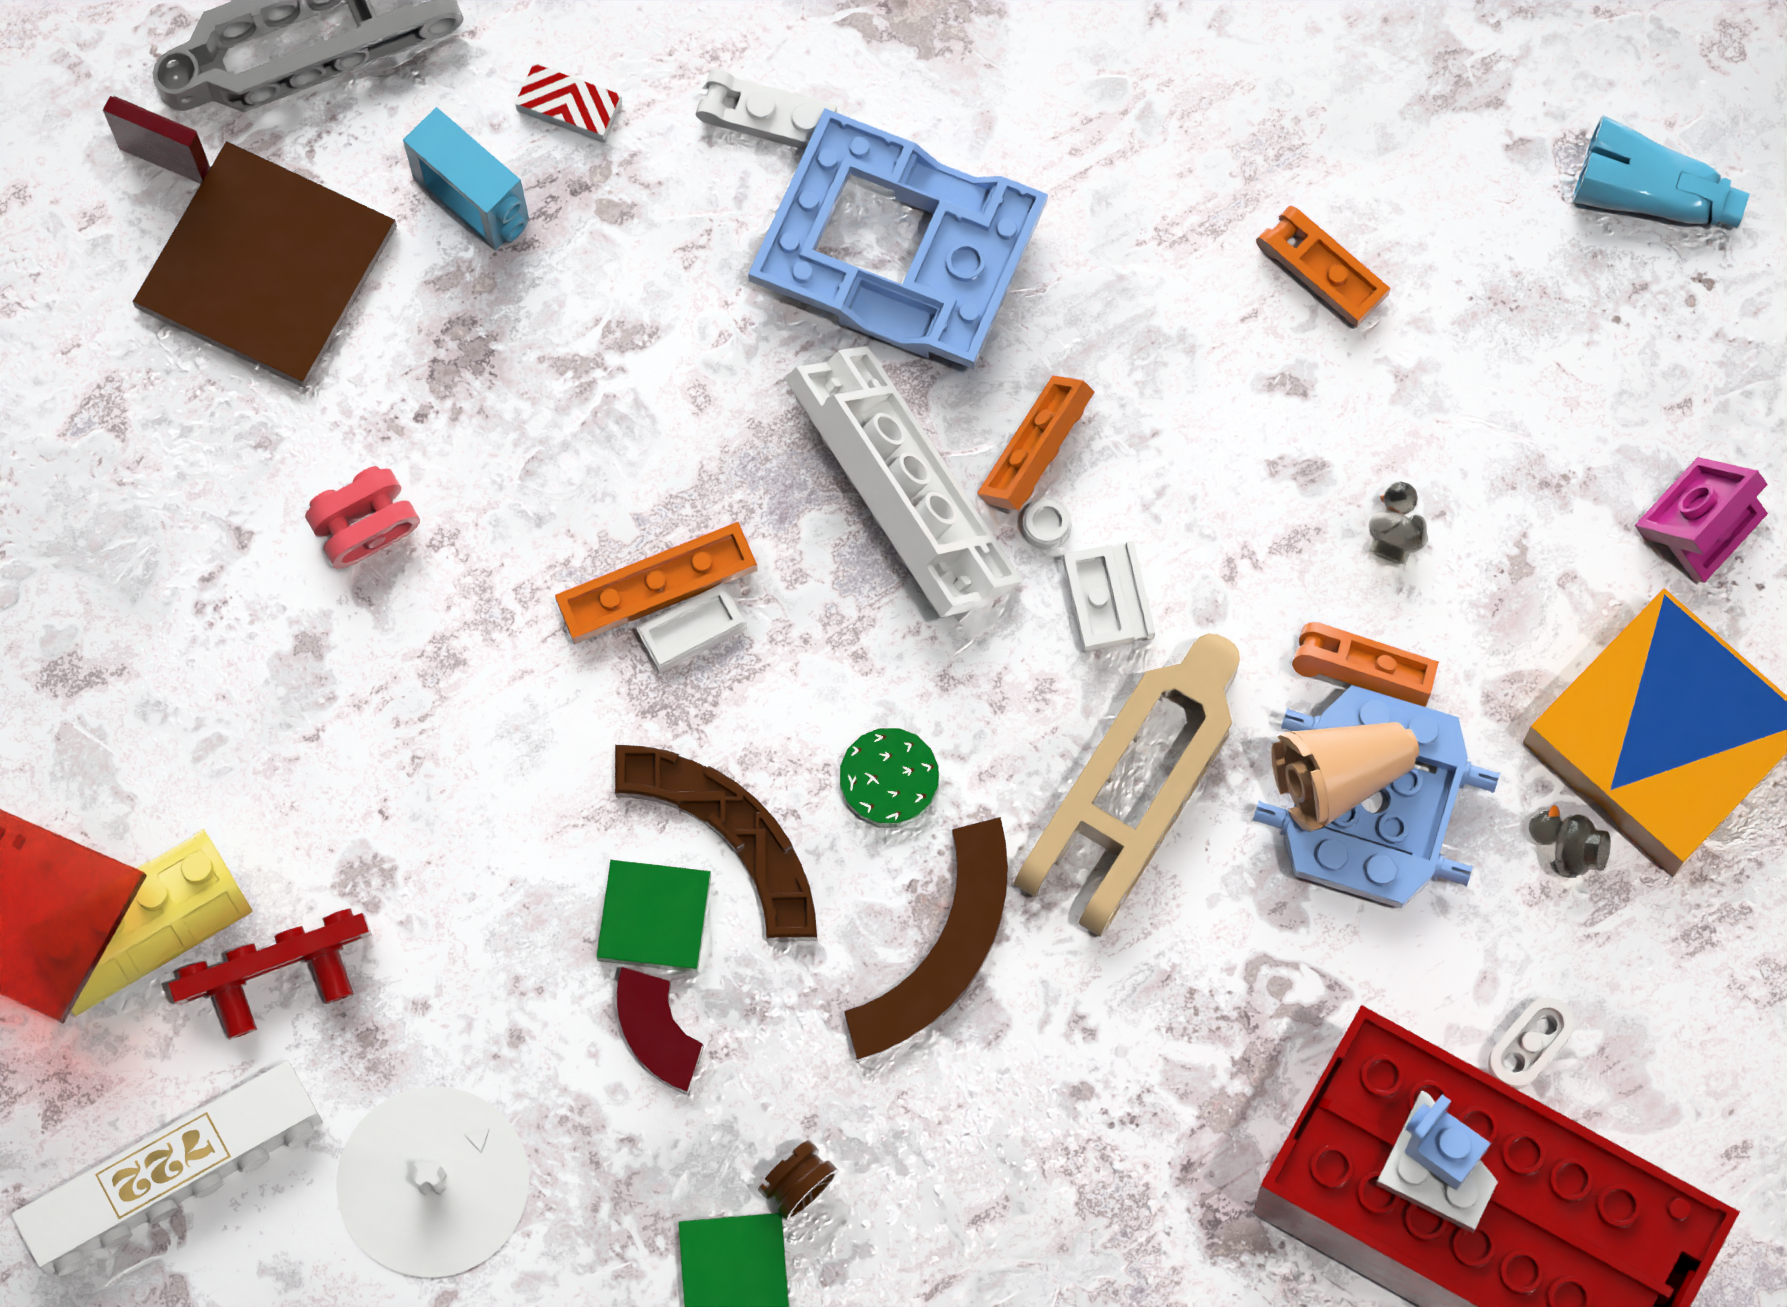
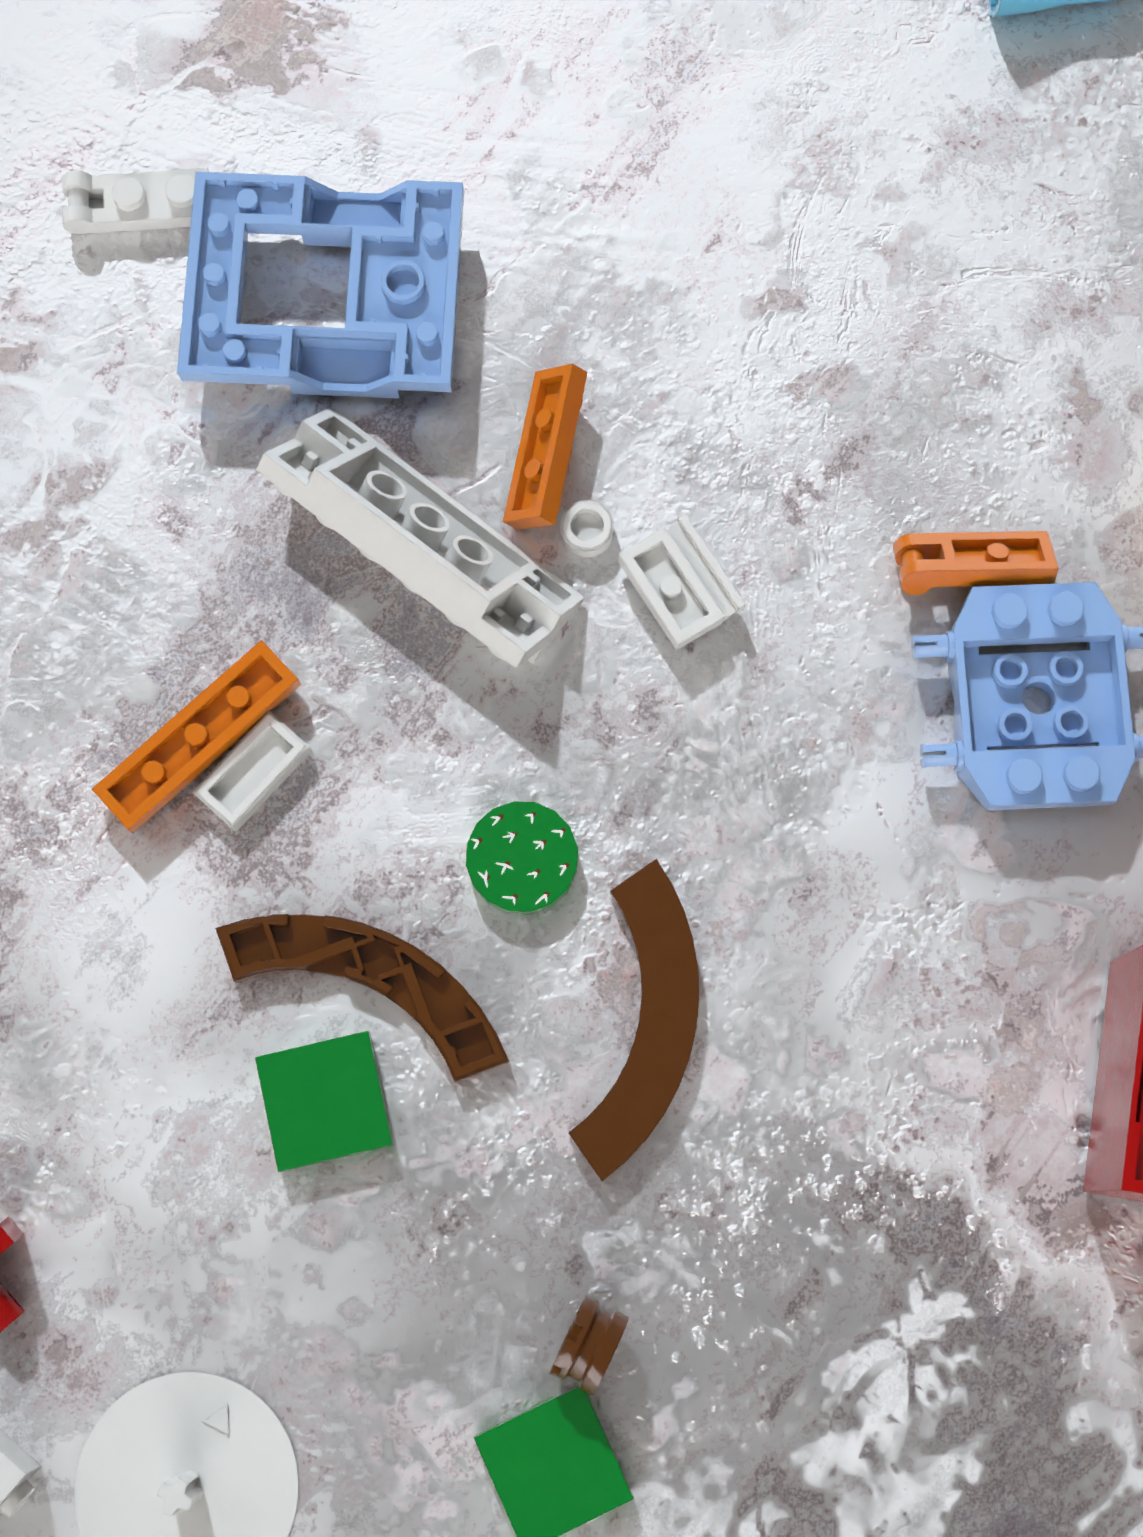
camera: 20 degrees left, 5 degrees up
dark red tile [617,967,704,1095] -> none
tan piece [1014,633,1240,937] -> none
orange plate [1256,205,1391,328] -> none
light nougat cone [1271,722,1419,832] -> none
clear smoke animal [1368,481,1428,566] -> none

